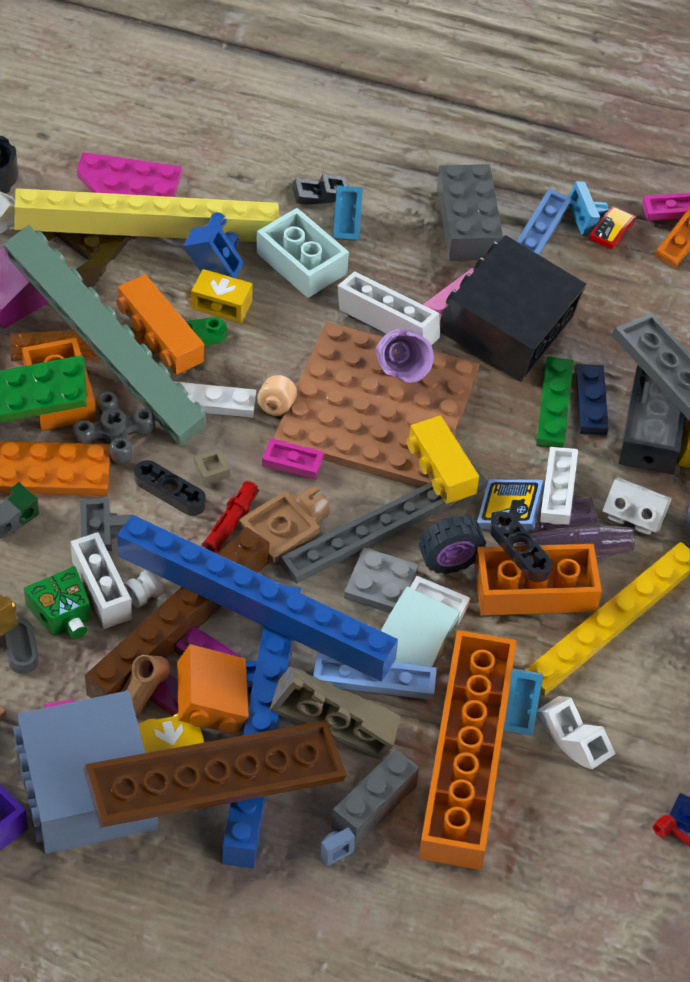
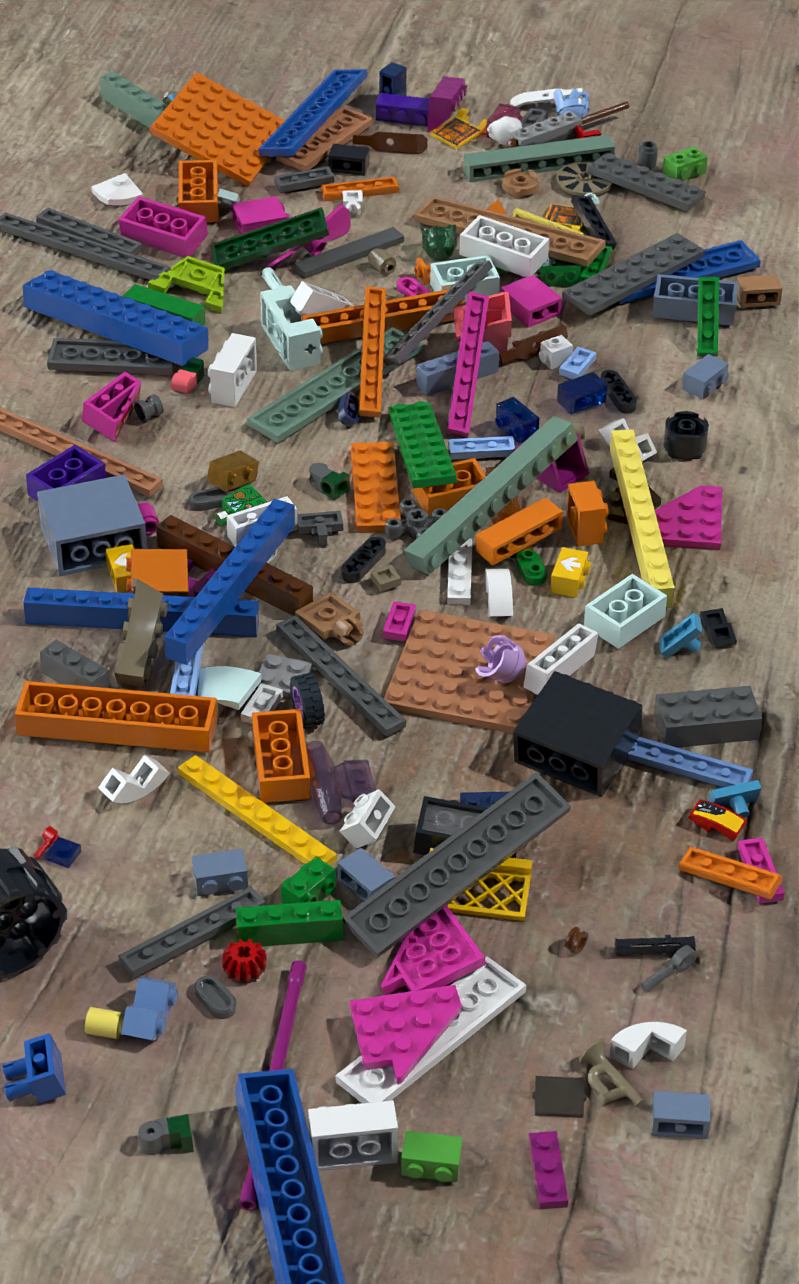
camera: 90 degrees right, 10 degrees down
reddish brown plate [83,720,347,828] -> none
medium nougat piece [120,655,170,715] -> none
blue brick [183,212,244,278] -> none
red pin [202,481,260,554] -> none
light nougat head [257,375,297,416] -> none
sand blue plate [320,827,355,867] -> none
yellow brick [407,415,479,504] -> none
tile [477,479,545,530] -> none
black beam [490,512,552,582] -> none
dark azure tile [503,668,543,736] -> none
green plate [536,356,574,448] -> none
white plate [540,447,578,525] -> none
none -> white brick [485,569,513,616]
none -> orange brick [566,481,609,546]

